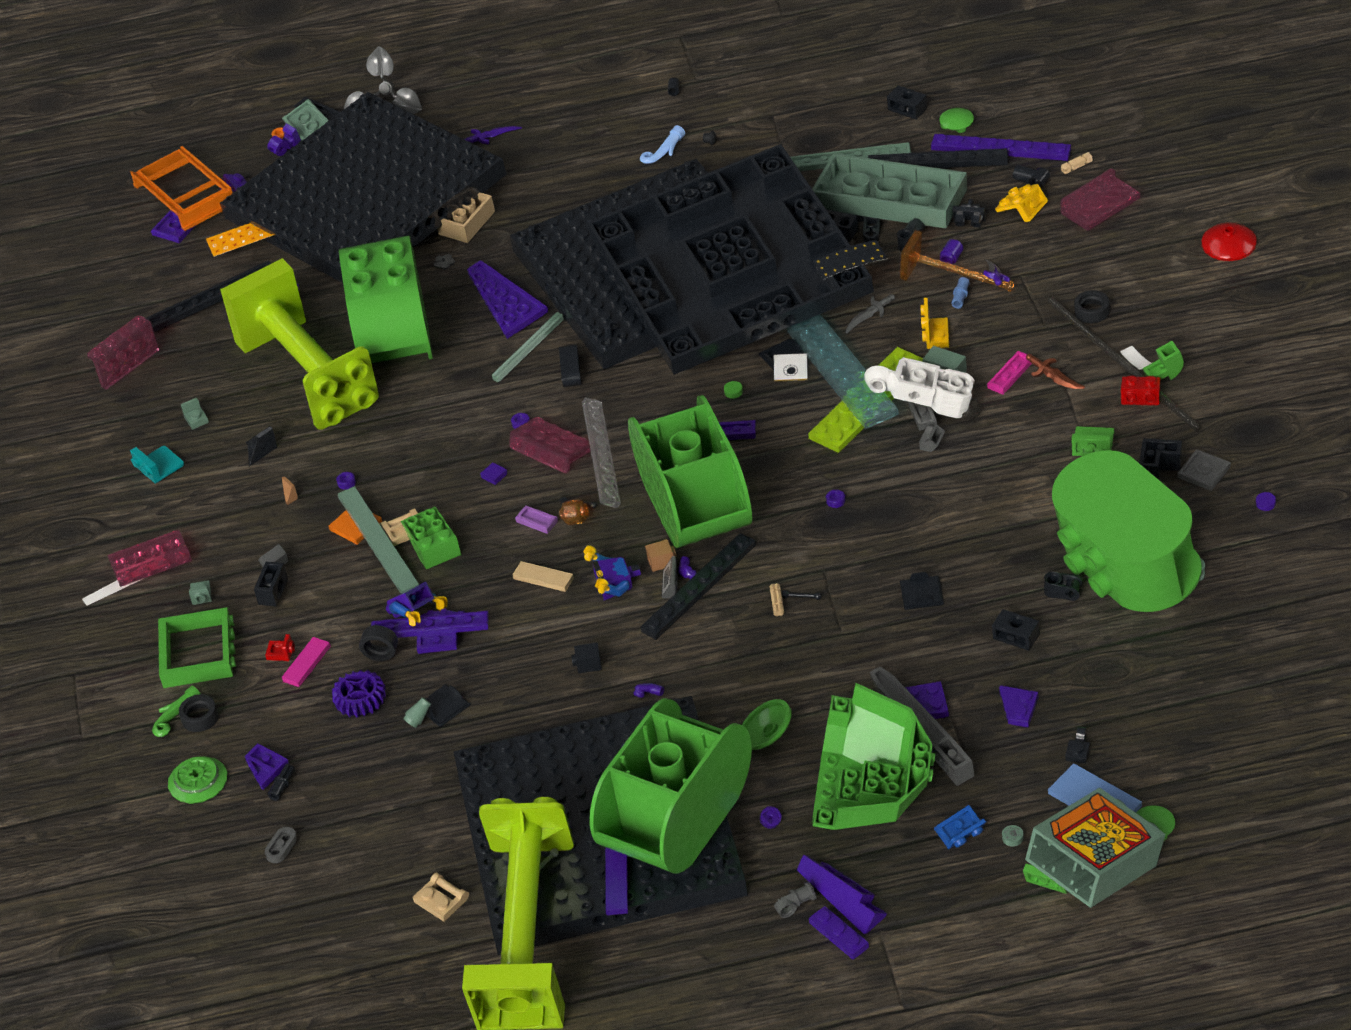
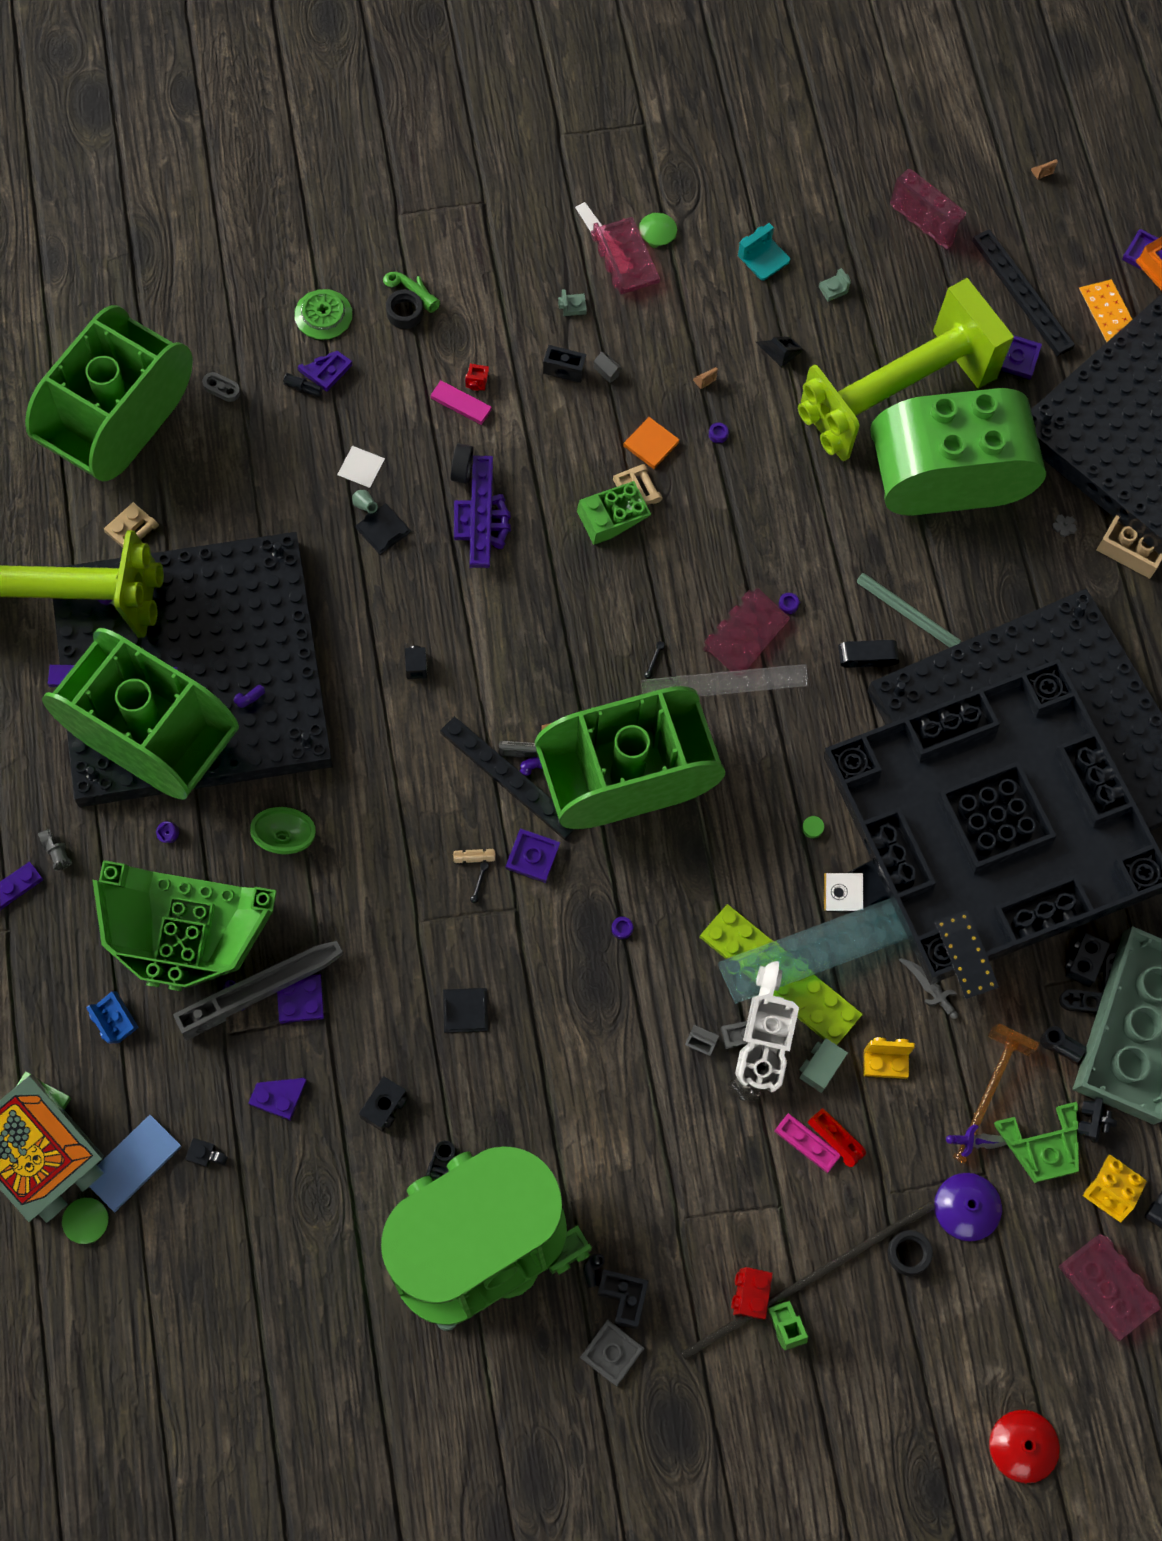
camera: 80 degrees right, 25 degrees up
bright green window [158,607,236,688] -> none
dark purple gear [332,669,386,718] -> none
sand green tile [338,486,419,593] -> none
torso [386,581,447,626] -> none
dark purple wing [467,260,548,339] -> none
dark purple tile [480,462,507,485] -> none
tan tile [513,561,574,592] -> none
medium lavender tile [515,506,558,534] -> none
clear orange head [559,499,589,525] -> none
torso [583,545,641,600] -> none
dark purple arm [633,683,664,698] -> none
dark purple plate [719,420,756,440] -> none
dark purple wedge [797,855,887,934] -> none
dark purple brick [940,239,964,266] -> none
medium blue pin [951,277,970,309] -> none
sand green tile [1002,825,1024,846] -> none
copper piece [1026,354,1085,389] -> none
bright green bracket [1072,426,1114,456] -> none
white sticker [1120,346,1151,369] -> none
dark purple tile [1256,492,1276,511] -> none
none -> bright green brick [25,305,193,481]
none -> white sticker [337,446,385,488]
none -> dark purple plate [505,828,560,883]
none -> bright green dish [639,213,677,248]
none -> red plate [807,1108,866,1167]
none -> dark purple dish [934,1173,1002,1242]
none -> bright green wing [994,1102,1079,1183]
none -> medium nougat slope [1031,160,1058,179]

